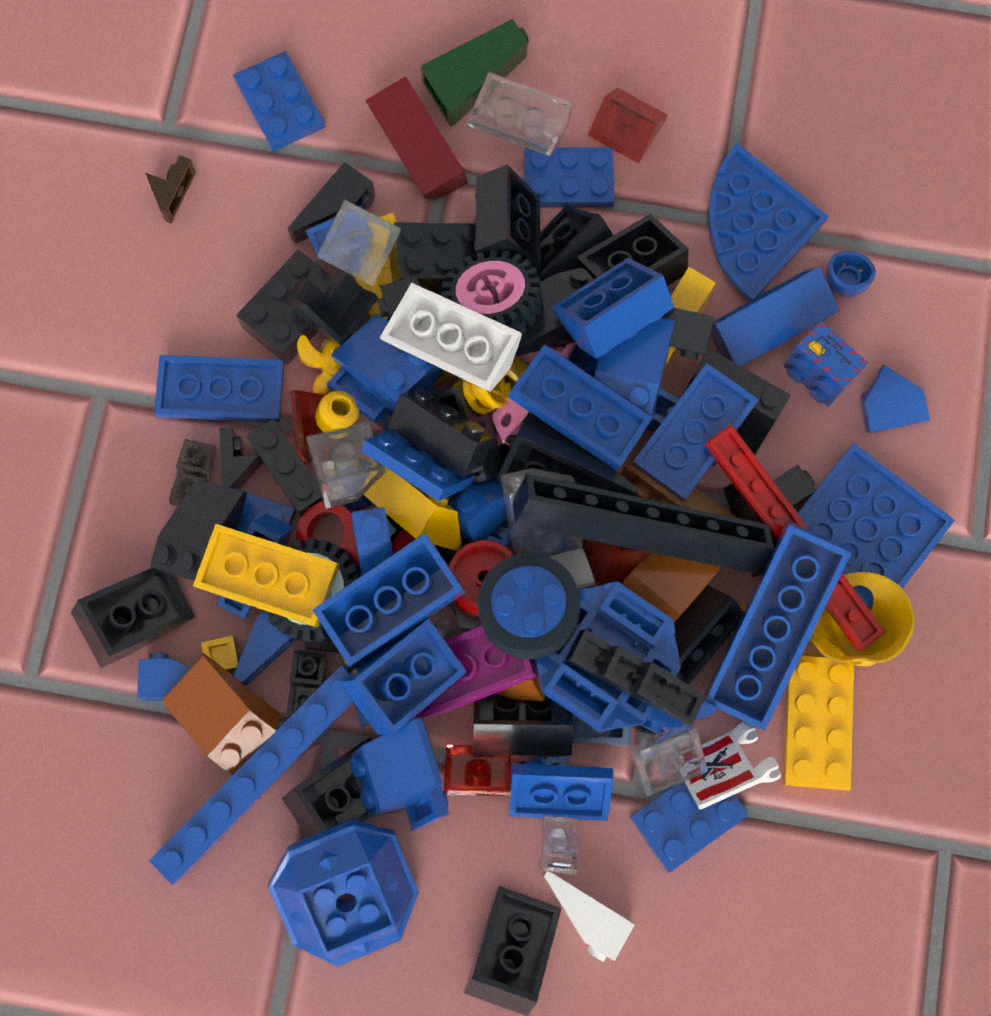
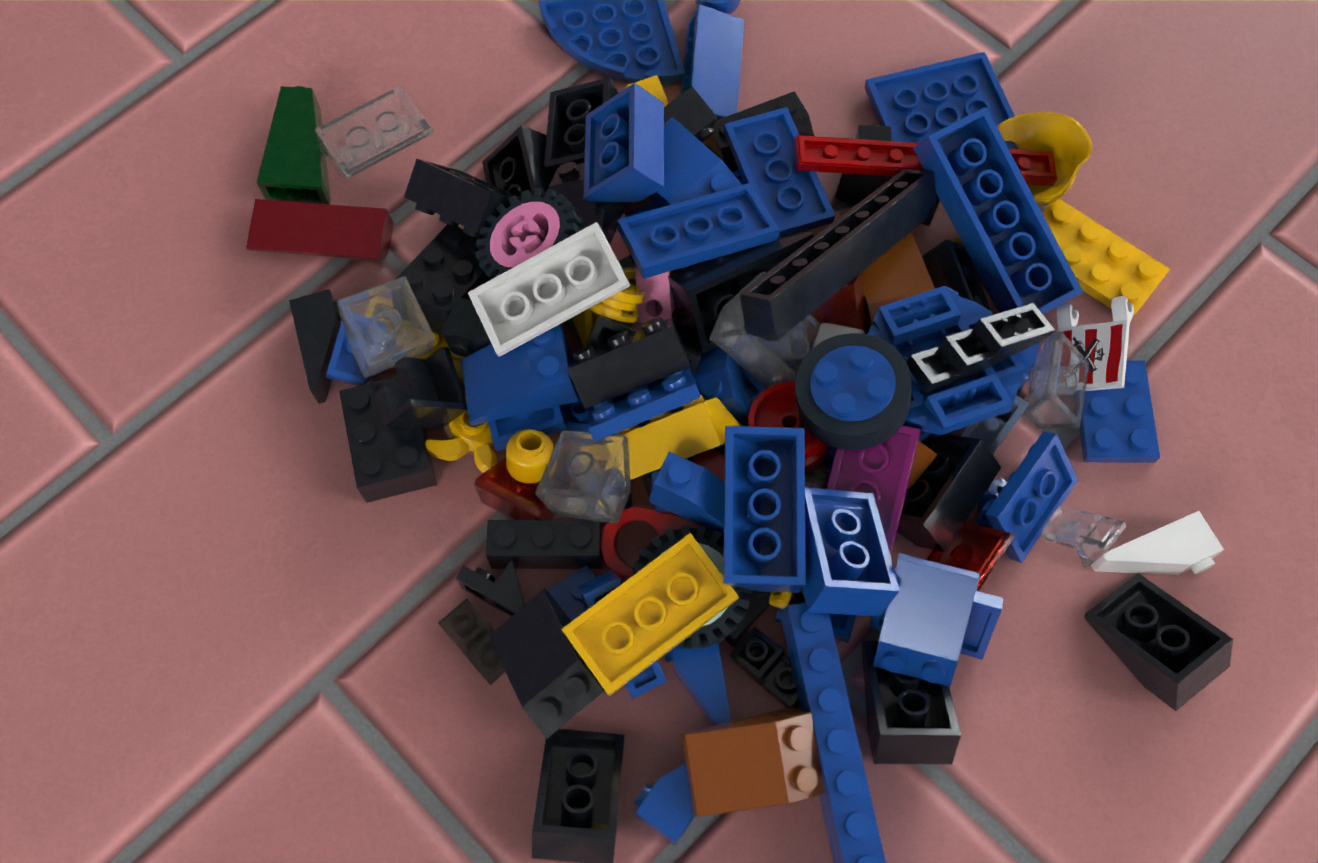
camera: 50 degrees left, 10 degrees down
dark brown slope [145,155,196,223] -> none
blue plate [154,355,285,422] -> none
yellow plate [201,635,239,671] -> none
blue plate [233,51,325,152] -> none
blue piece [268,820,419,967] -> none
blue plate [524,147,614,207] -> none
clear red slope [588,88,668,163] -> none
blue brick [783,321,869,407] -> none
blue slope [861,365,930,433] -> none

